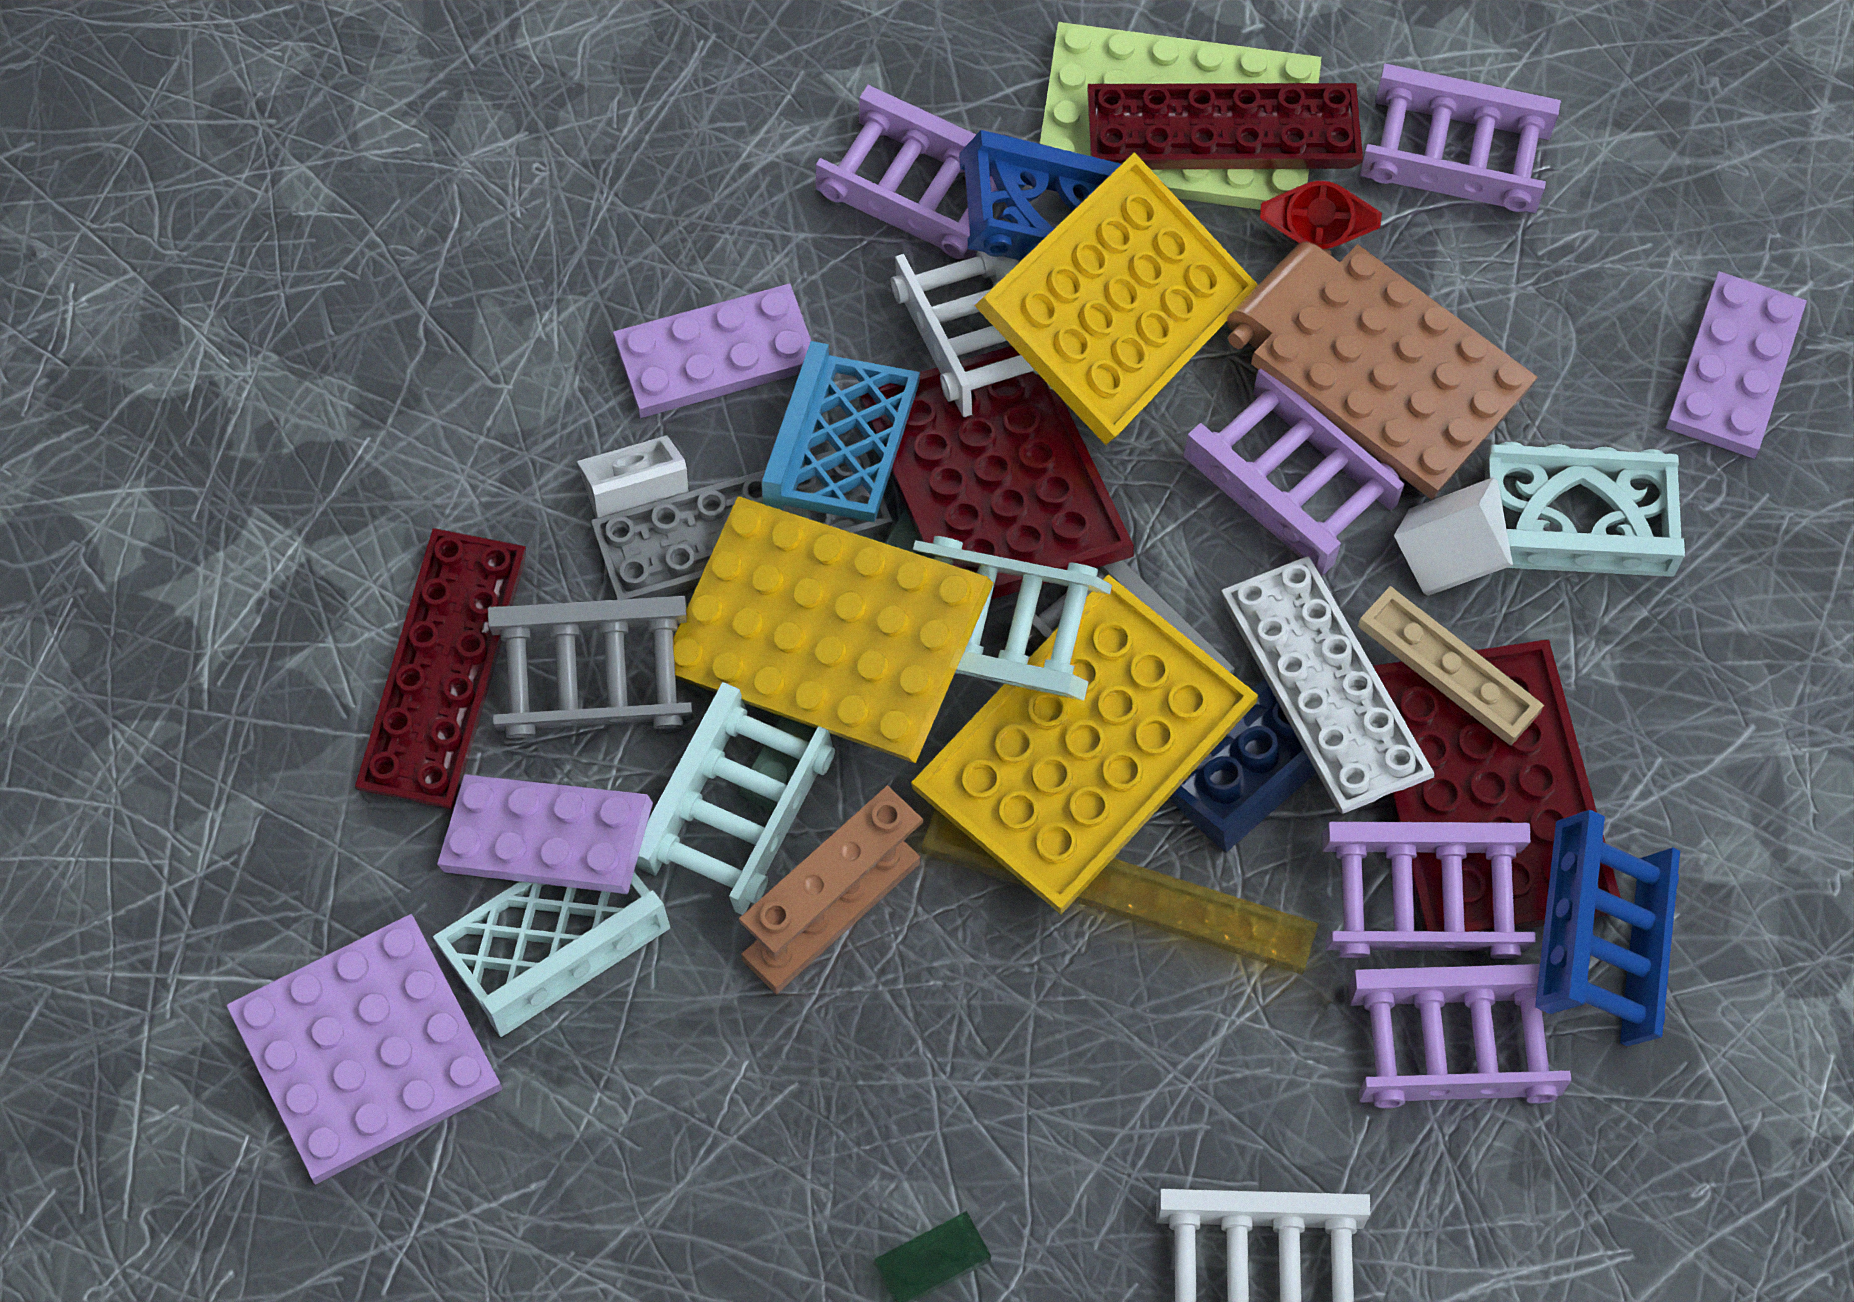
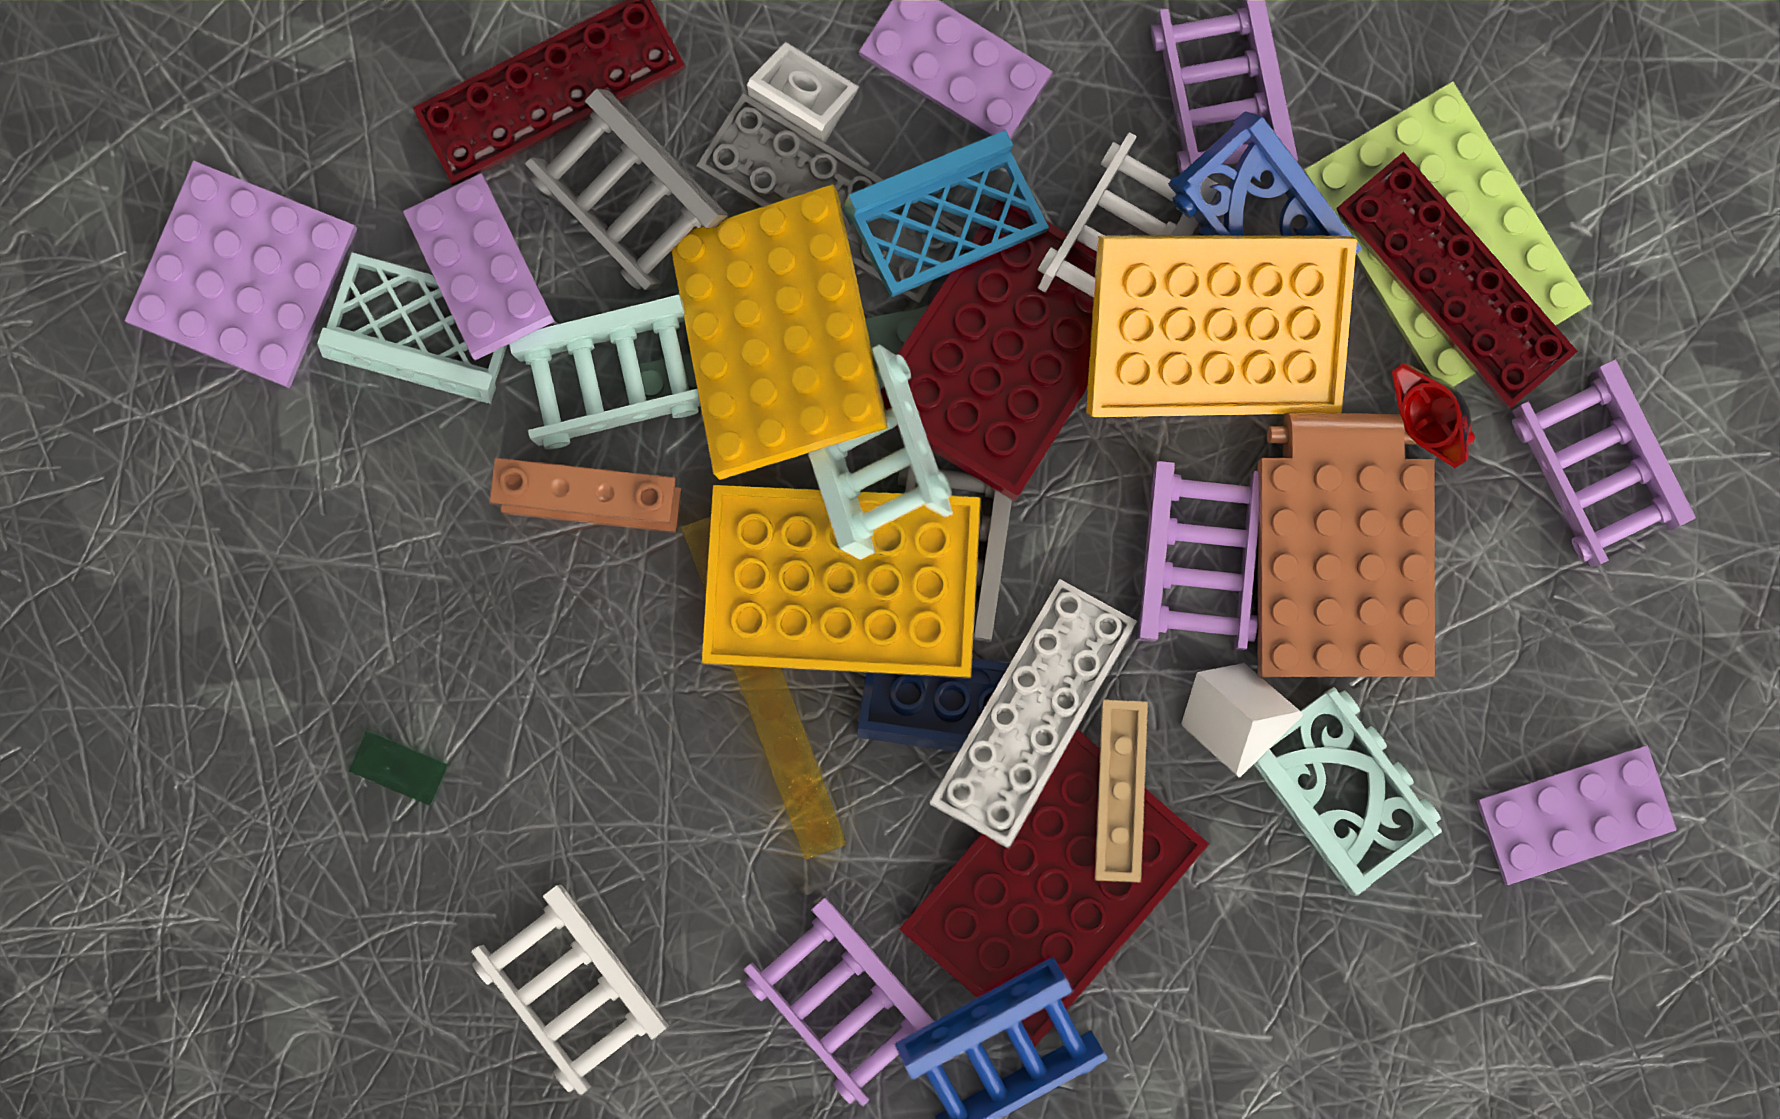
camera: 55 degrees right, 20 degrees up
lavender fence [1322,822,1535,959] -> none

